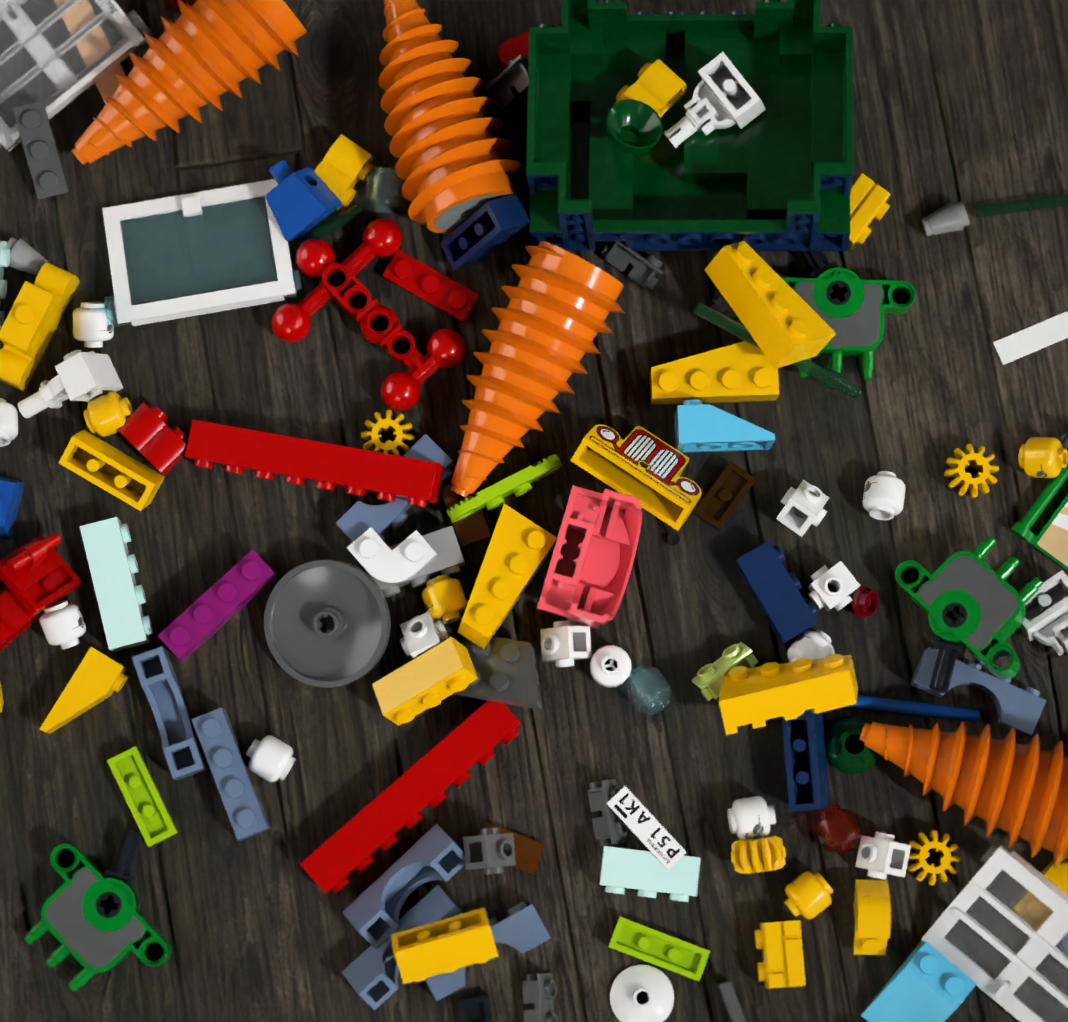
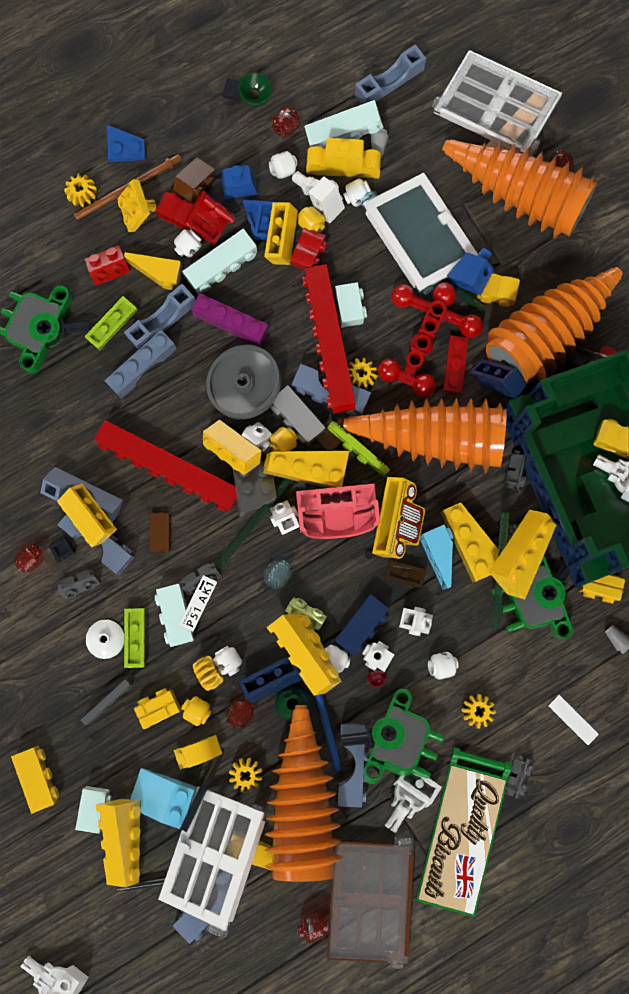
camera: 70 degrees right, 0 degrees up
dark grey plate [12,100,69,200] -> none
white head [246,735,296,782] -> none
sand blue arch [342,823,465,949] -> none
white plate [347,527,437,583] -> none
clear light blue head [364,167,405,213] -> none
dark grey brick [463,828,516,875] -> none
white head [590,645,631,688] -> none
dark green piece [604,100,663,154] -> none
white brick [855,832,911,880] -> none
yellow head [1018,437,1068,478] -> none
none -> red bracket [85,246,130,285]
none -> black bar [180,756,223,833]
none -> clear green bar [214,478,292,569]
none -> blue wing [243,200,277,240]
none -> light aqua brick [335,282,367,328]

